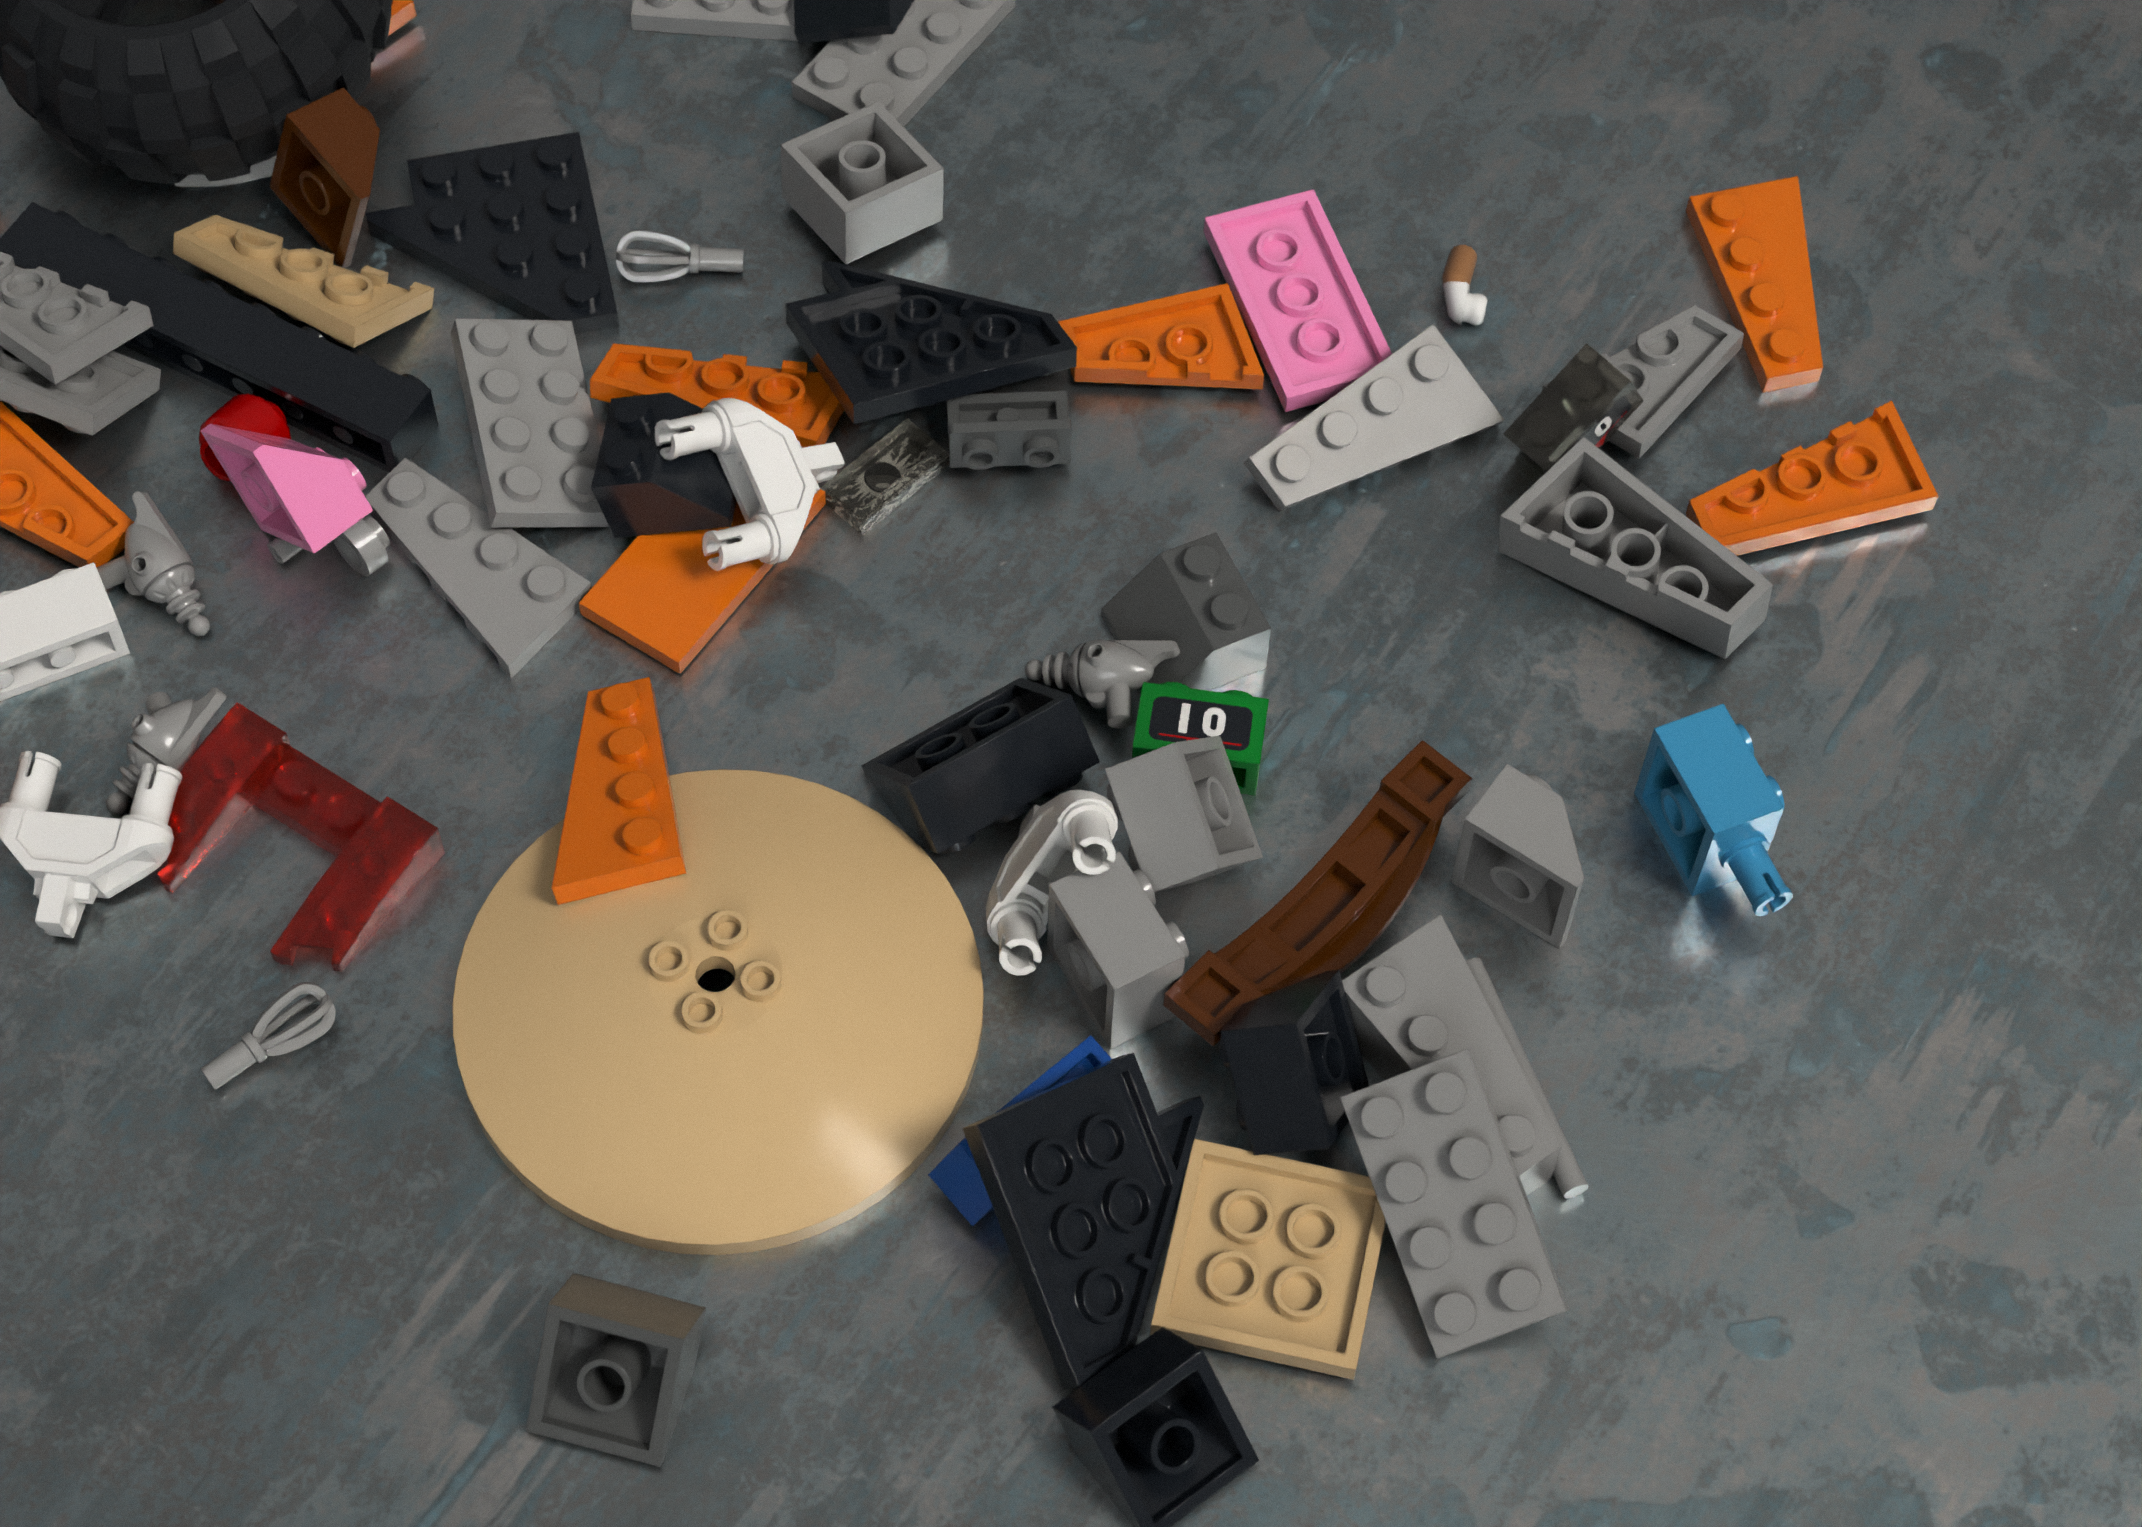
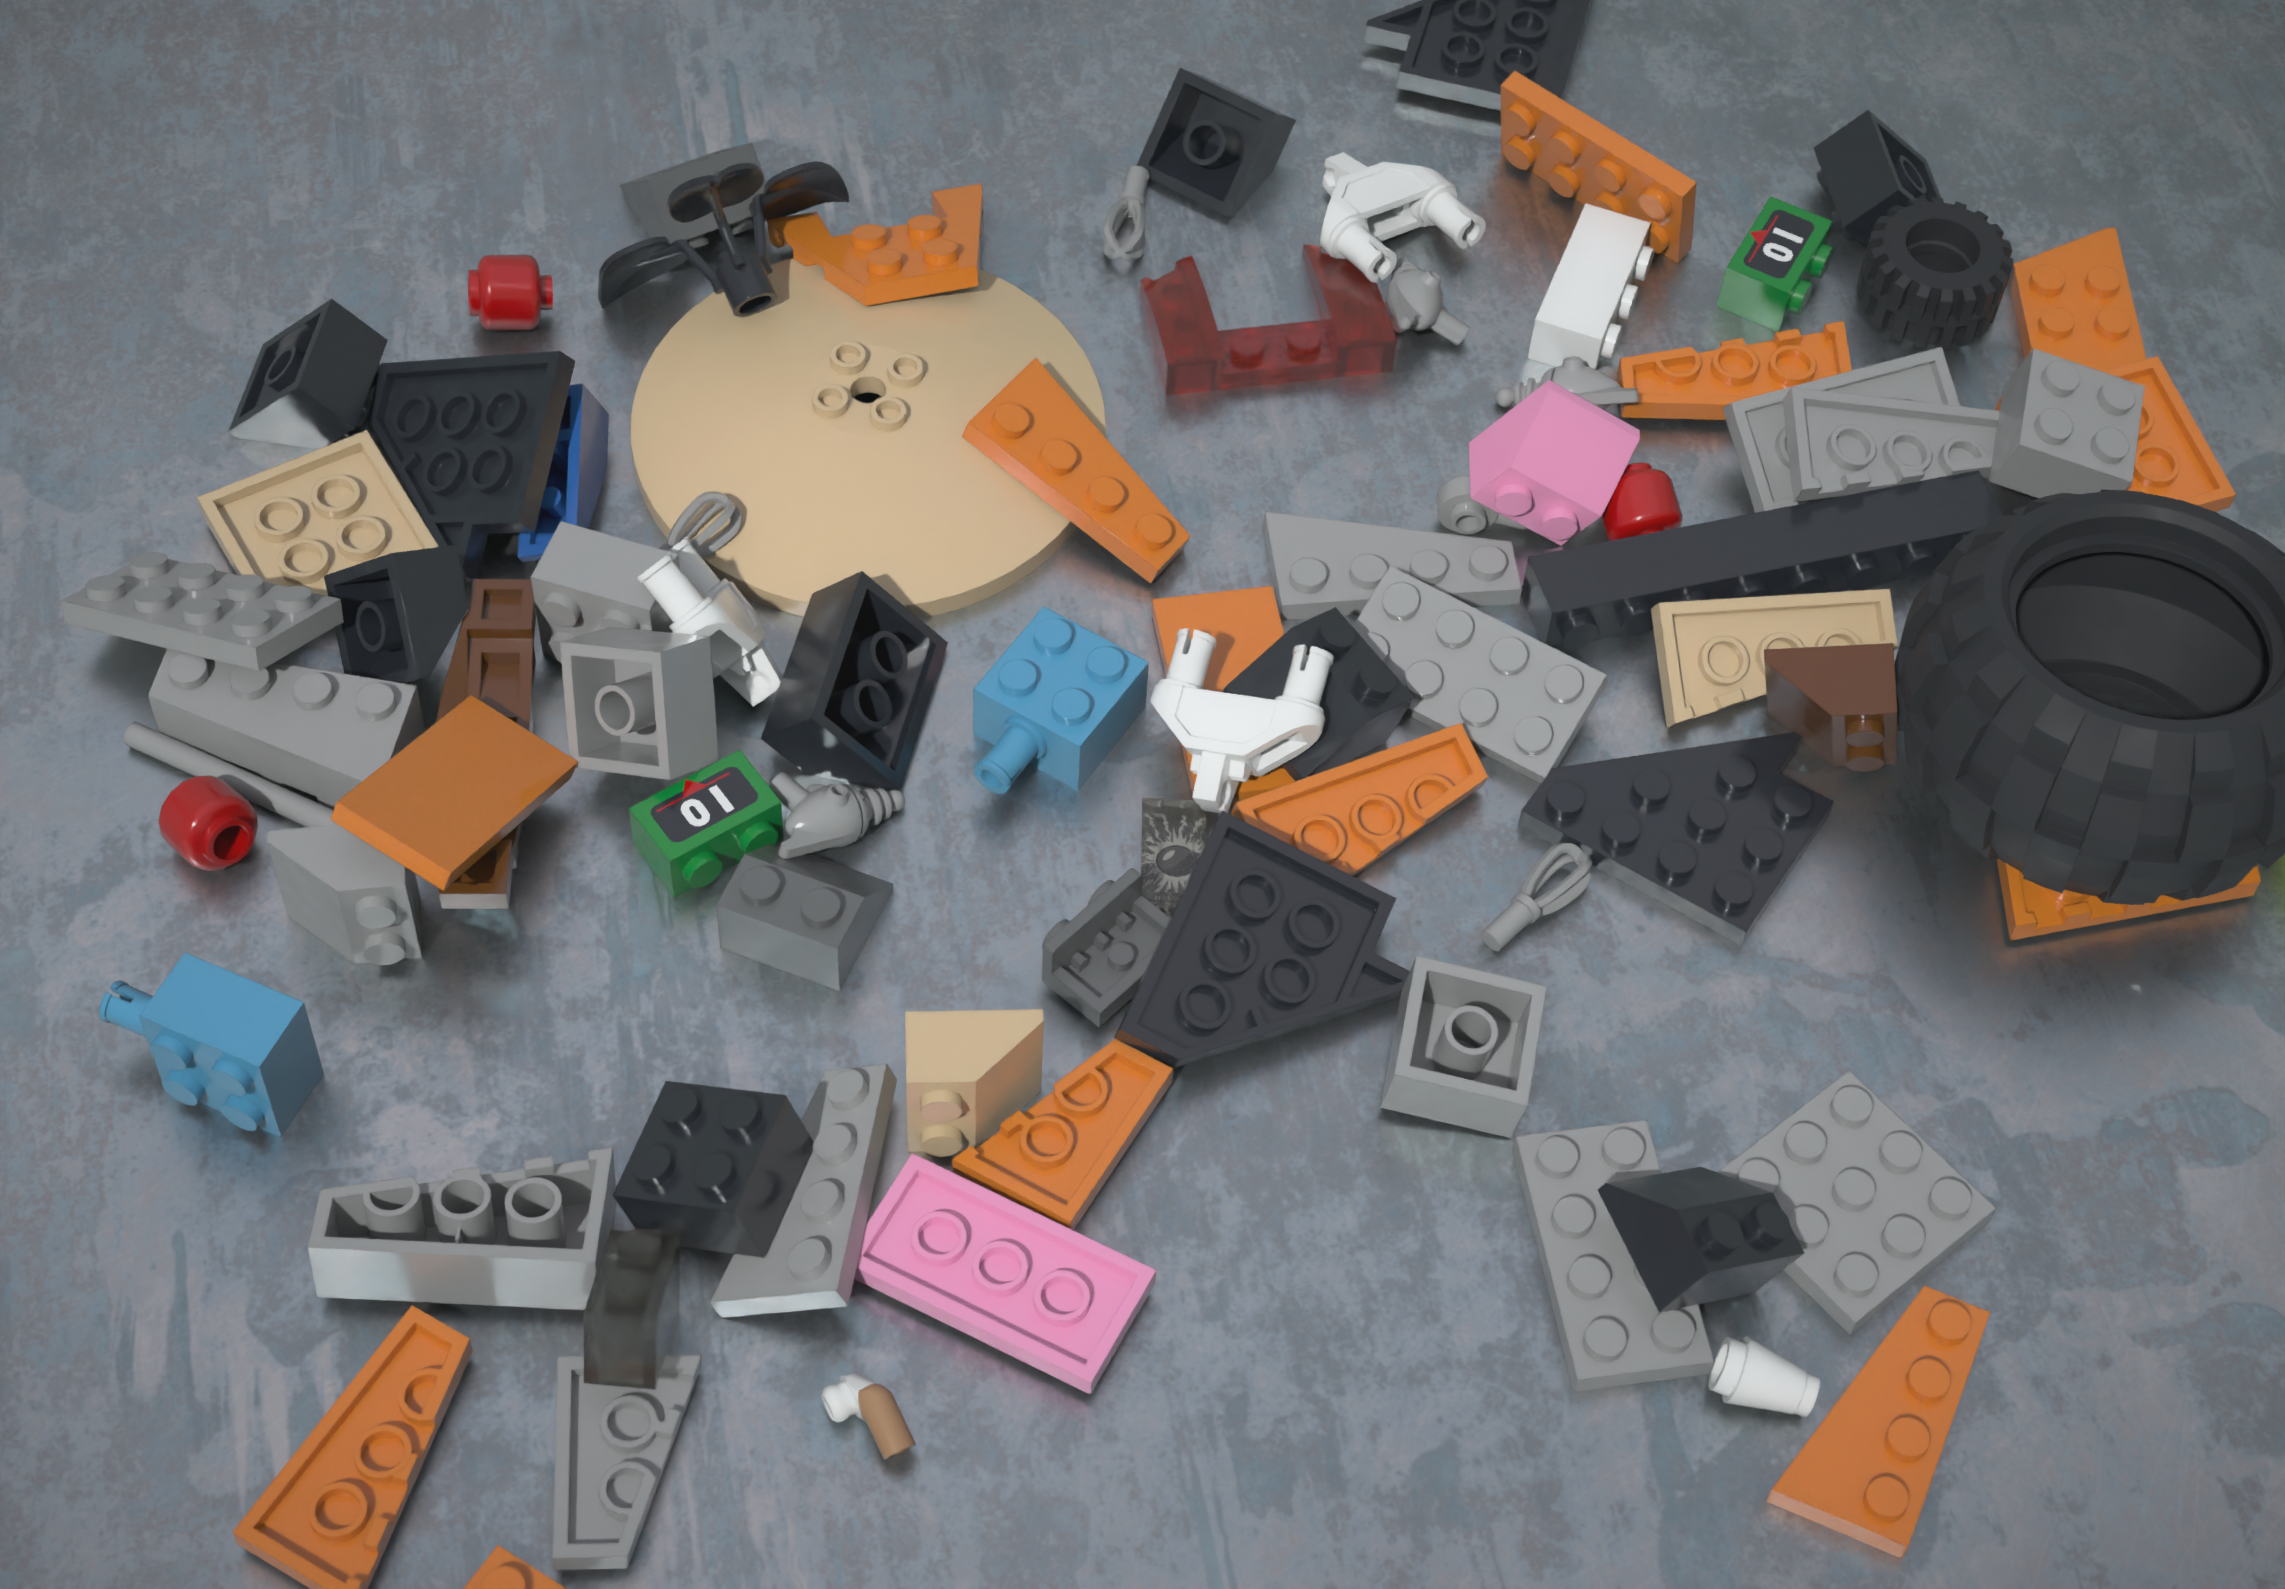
camera: 135 degrees right, 5 degrees down
none -> red head [158,775,259,871]
none -> orange tile [330,695,578,891]
none -> red head [468,255,553,331]
none -> black plant [598,161,849,317]
none -> black brick [613,1081,814,1258]
none -> light grey piece [659,491,741,558]
none -> orange wing [767,184,984,306]
none -> tan slope [905,1009,1044,1157]
none -> dark azure brick [973,606,1149,794]
none -> black slope [1136,68,1296,218]

